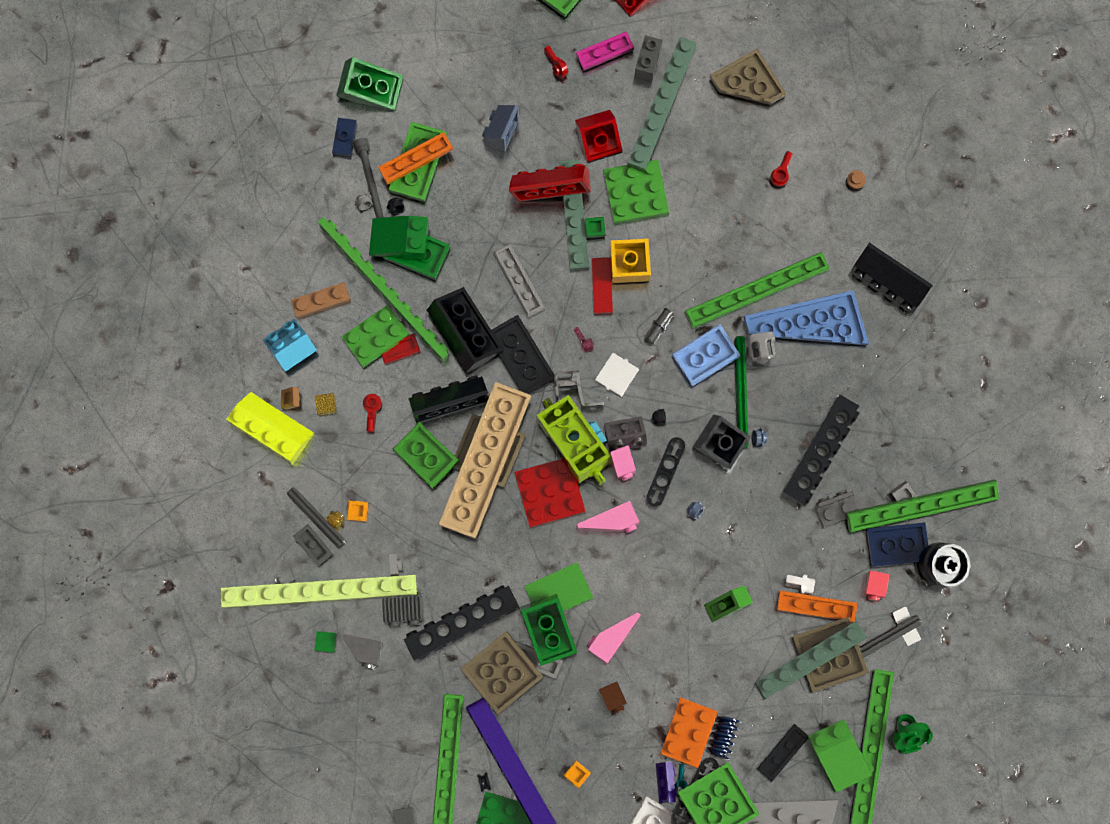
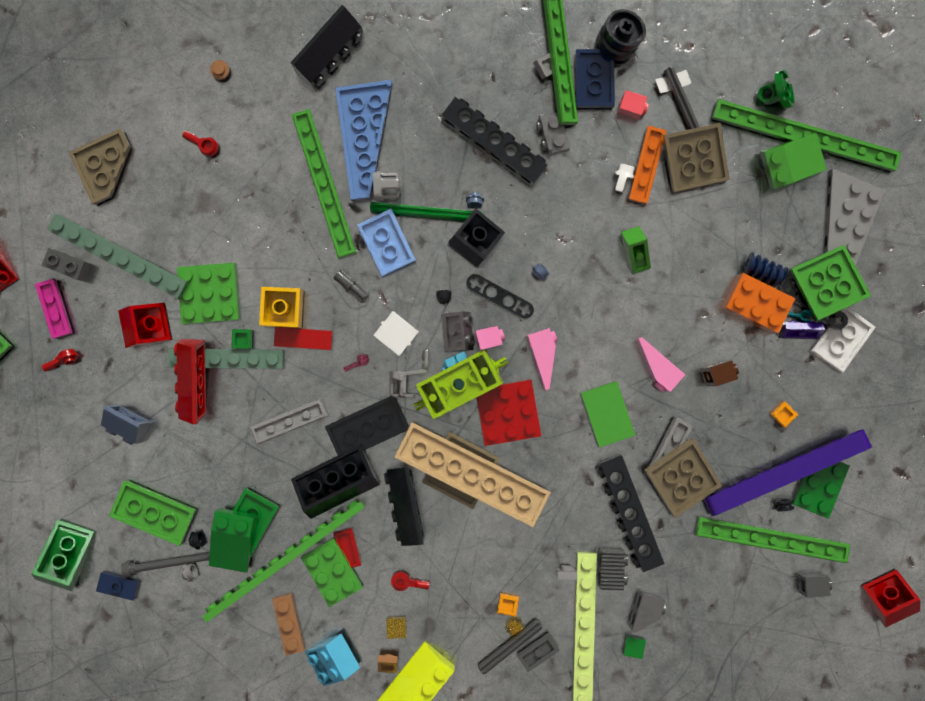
camera: 85 degrees left, 10 degrees up
orange plate [378,132,453,185] -> none
bright green tile [393,422,460,489] -> none
green slope [520,594,578,666] -> none
sand green plate [756,621,867,699] -> none
black tile [756,724,809,782] -> none

